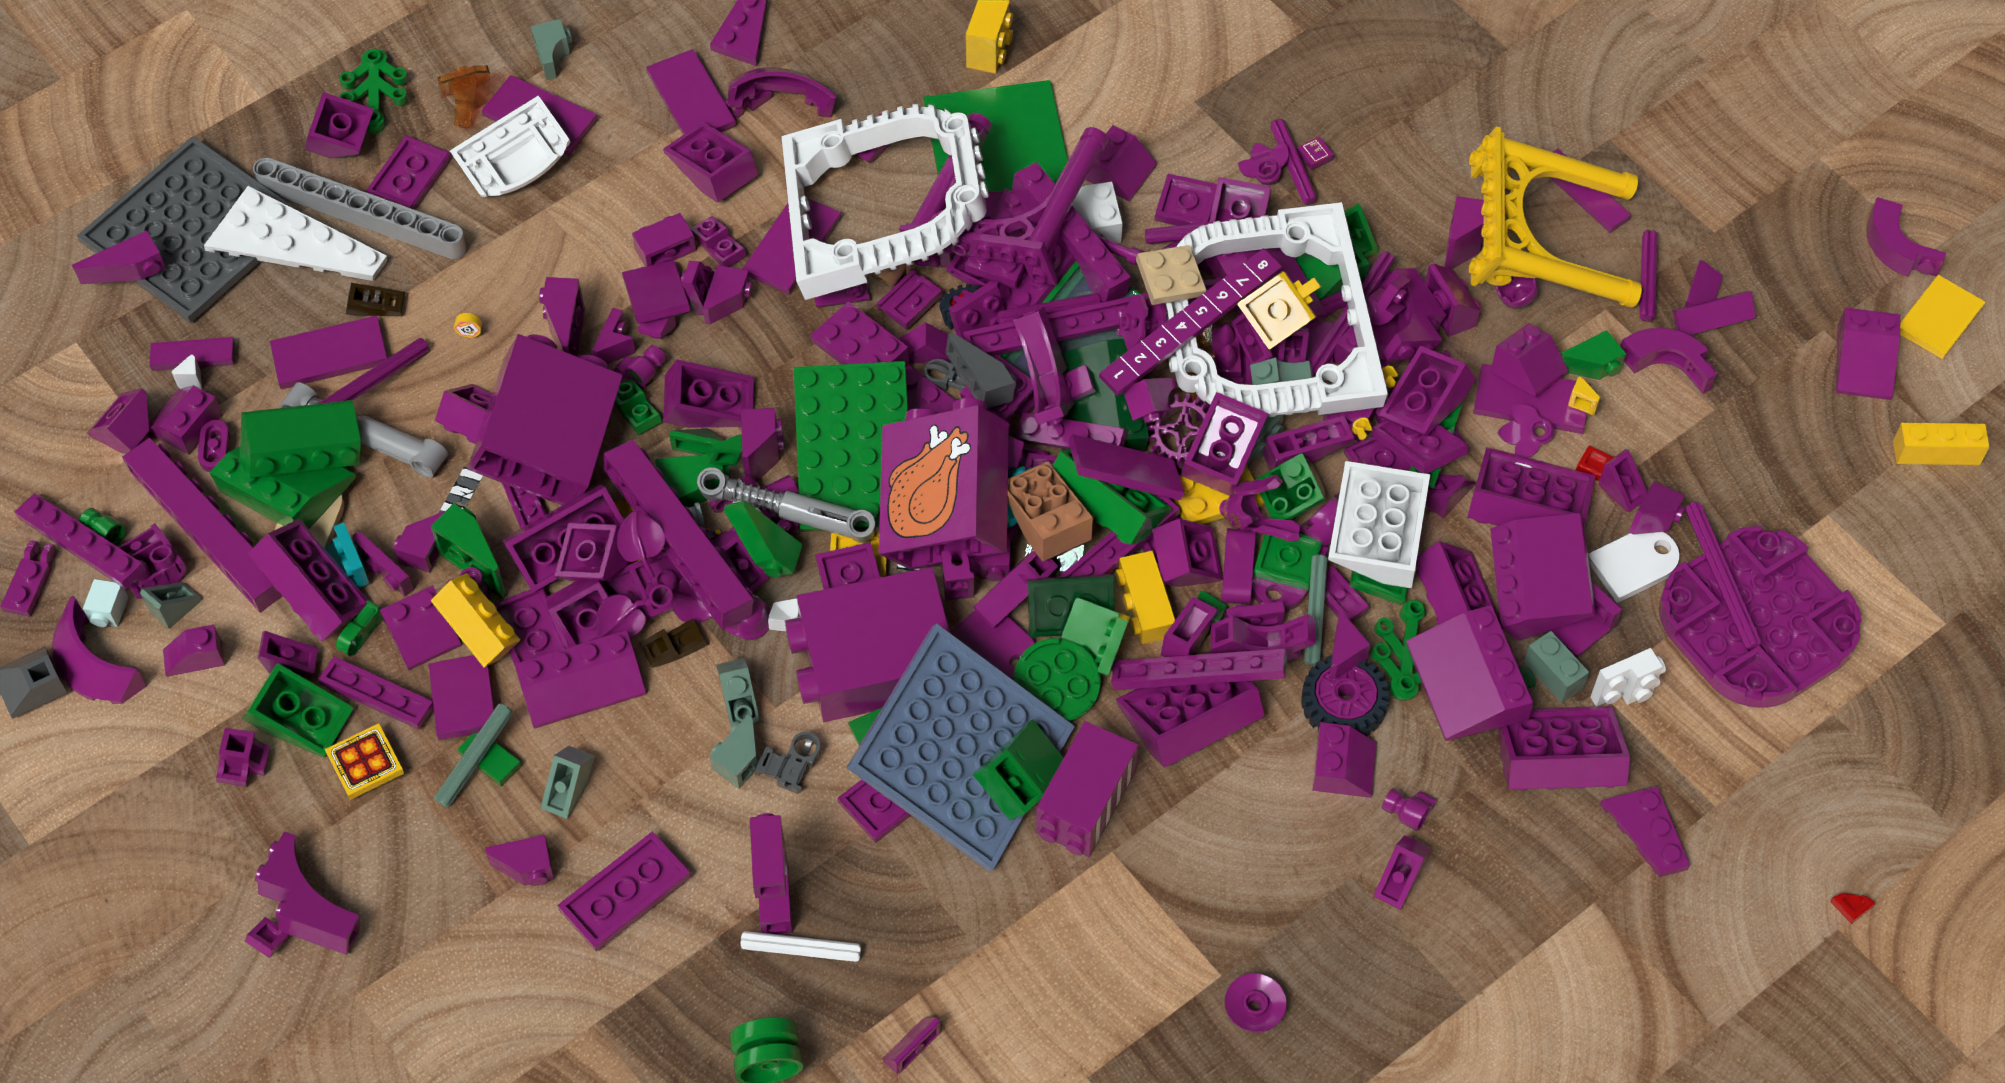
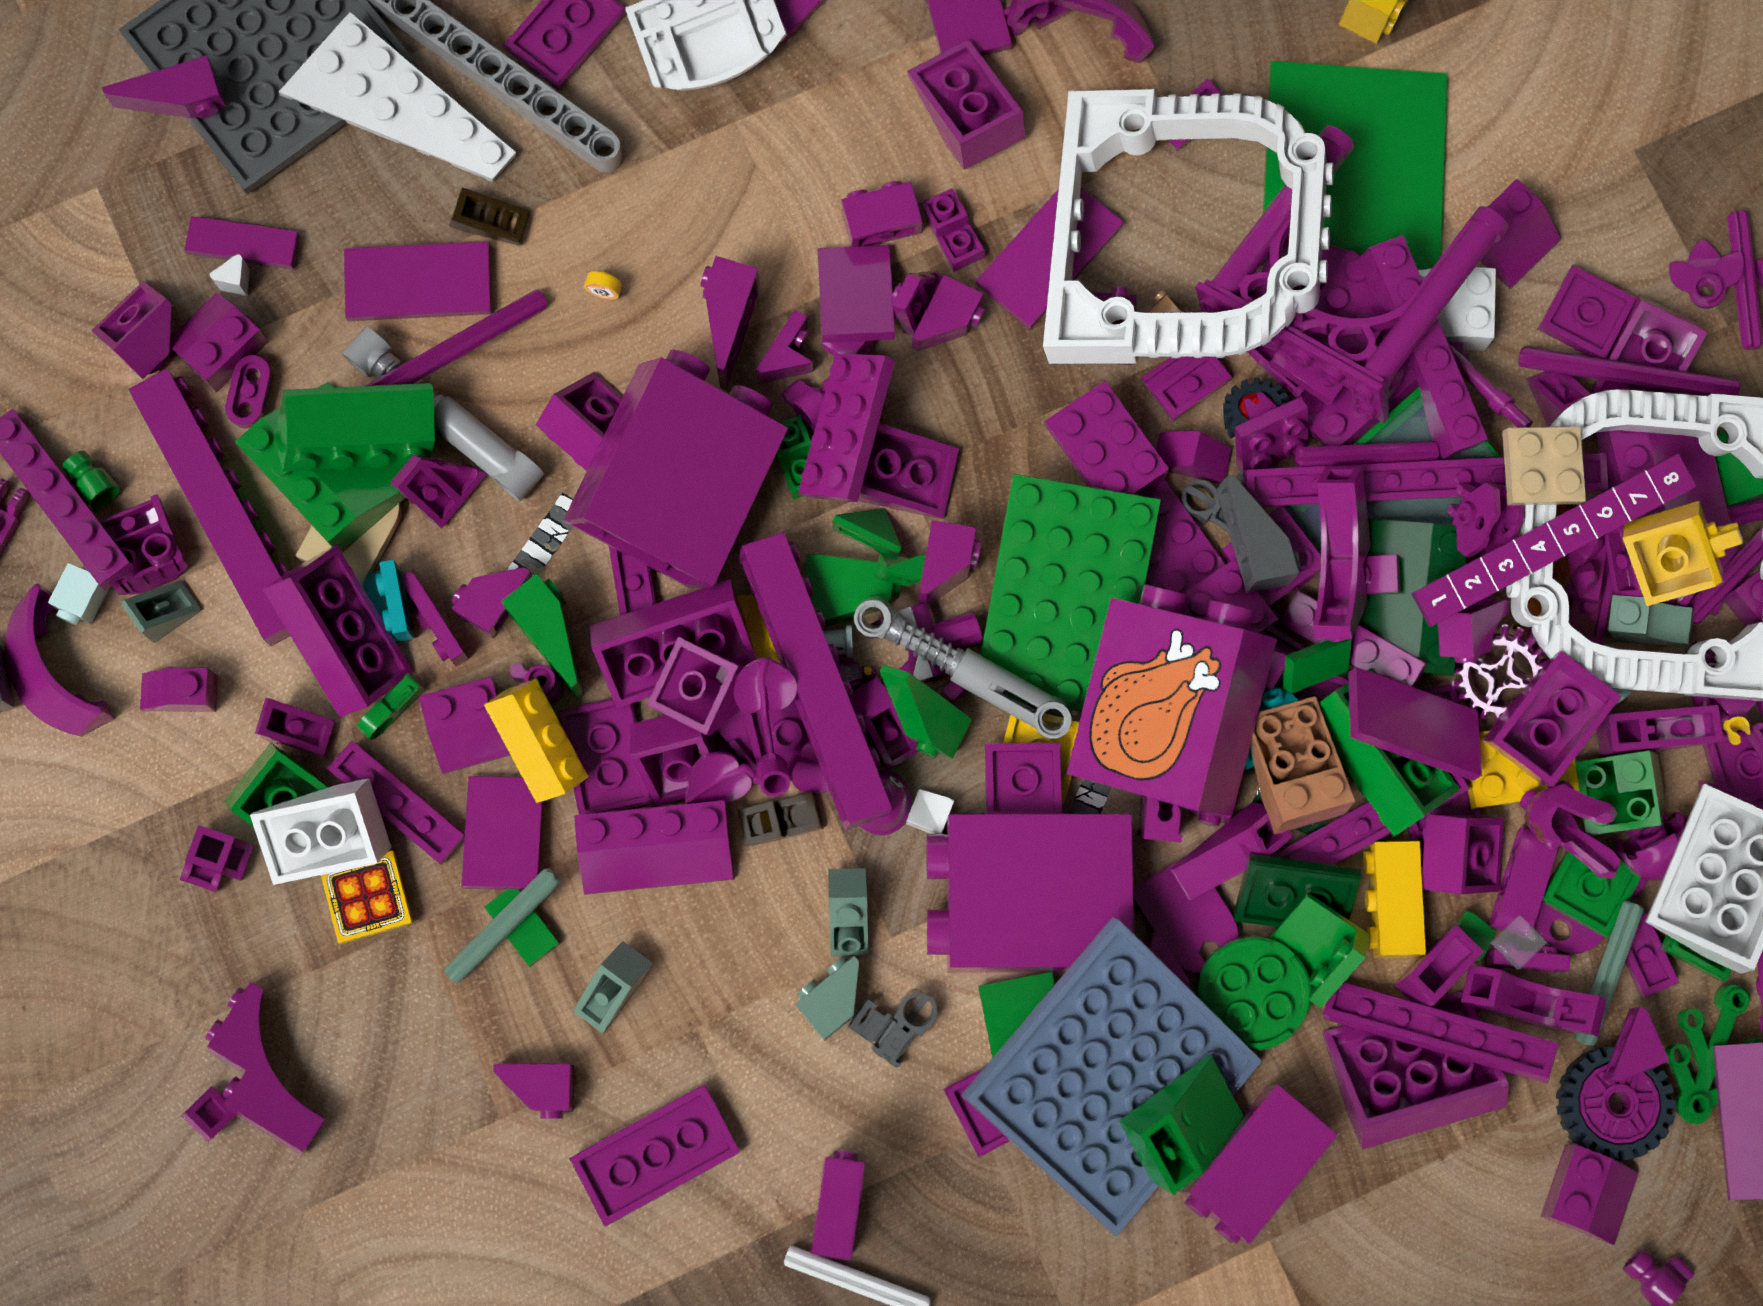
camera: 10 degrees right, 20 degrees up
none -> white slope [250,778,391,885]
none -> magenta wing [390,455,486,528]
none -> magenta plate [798,353,895,502]
none -> green tile [1283,639,1351,694]
none -> clear tile [1491,915,1547,970]

